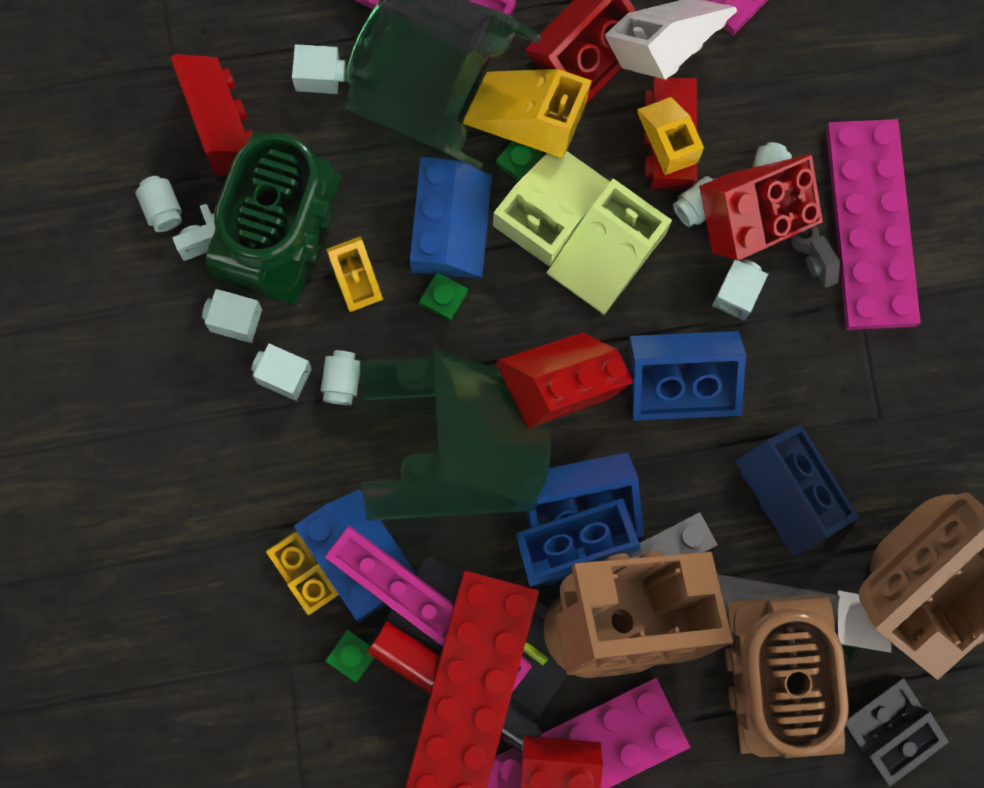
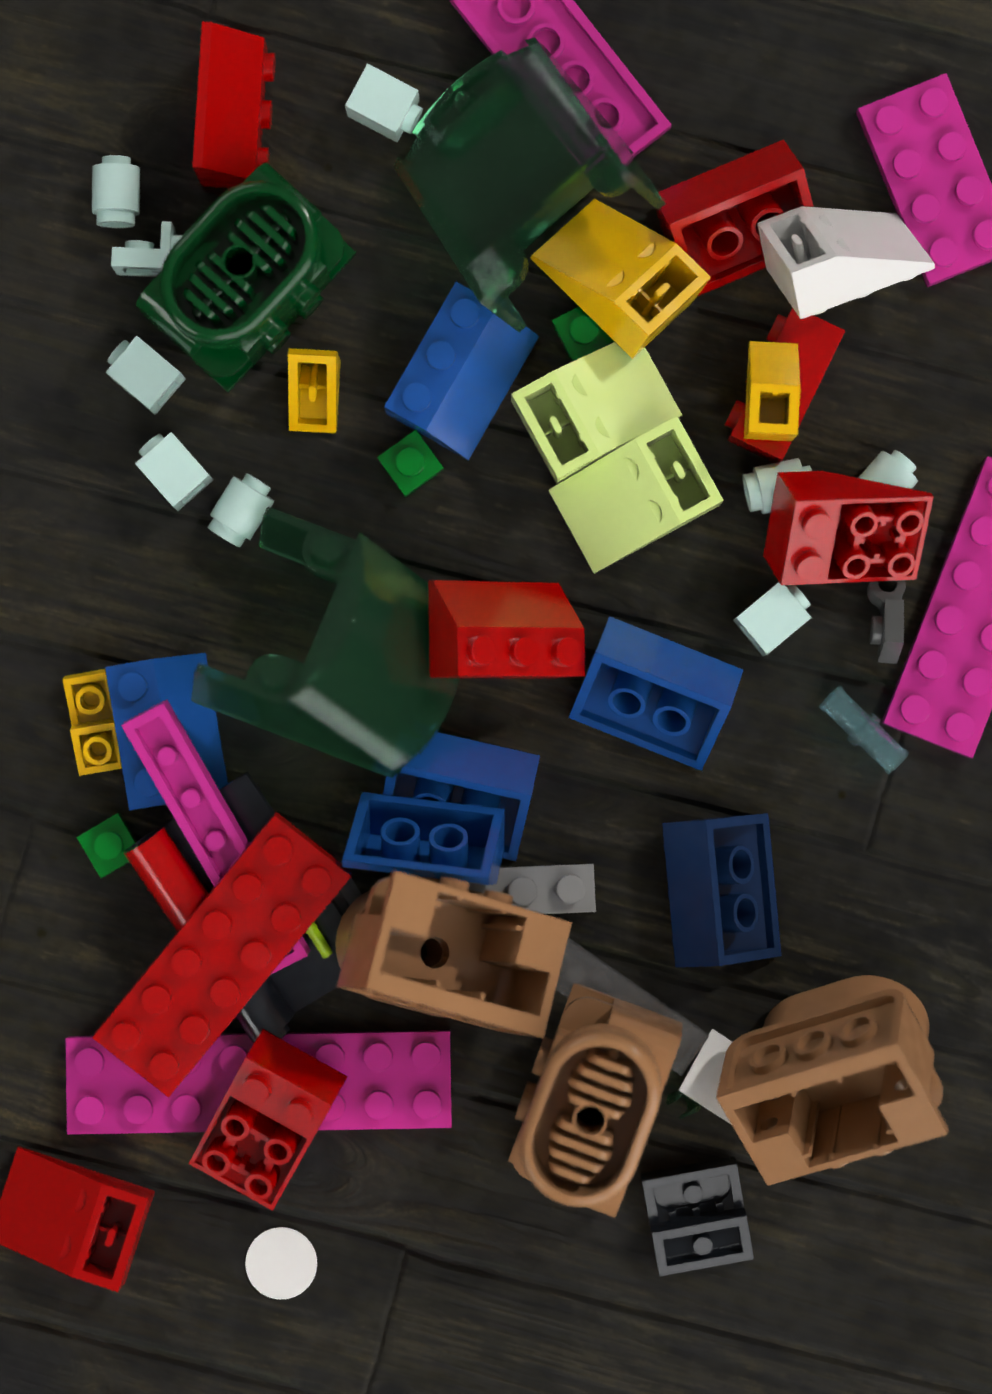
camera: 30 degrees right, 10 degrees up
none -> clear light blue pin [819,686,909,774]

